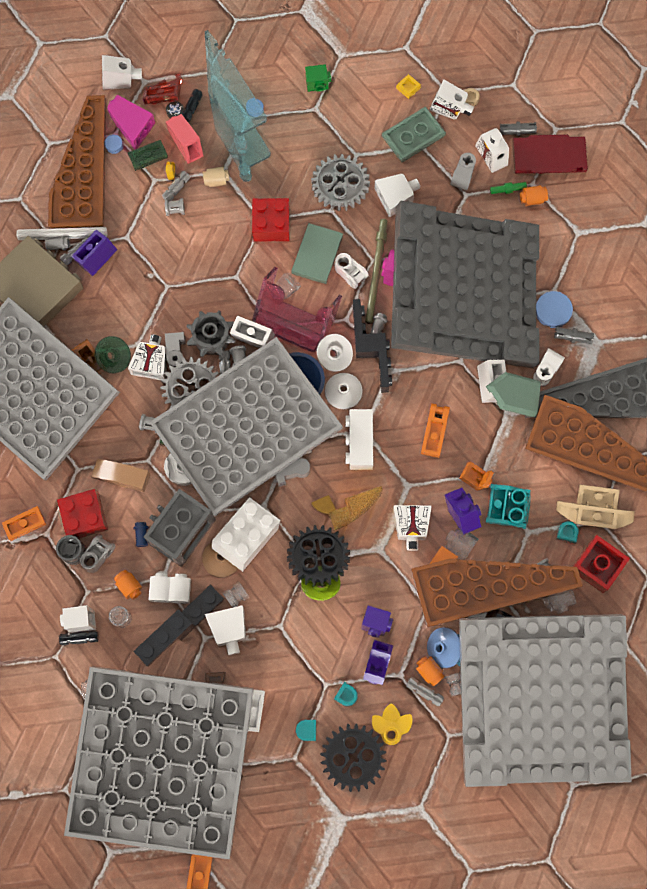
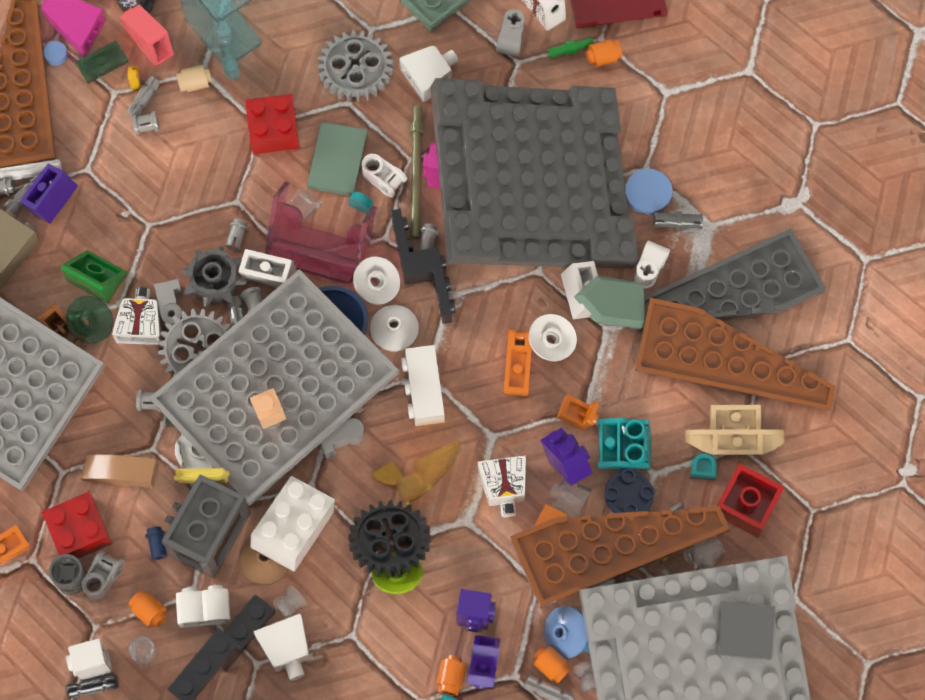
camera: 10 degrees left, 5 degrees down
none -> green slope [61,250,128,303]
none -> light yellow axle [173,468,230,483]
none -> light grey pin [225,219,248,251]
none -> light nougat brick [250,388,286,429]
none -> teal tile [348,192,374,215]
none -> orange brick [436,655,466,696]
none -> white dish [529,314,577,361]
none -> dark blue dish [604,468,655,513]
none -> dark grey tile [717,601,776,660]

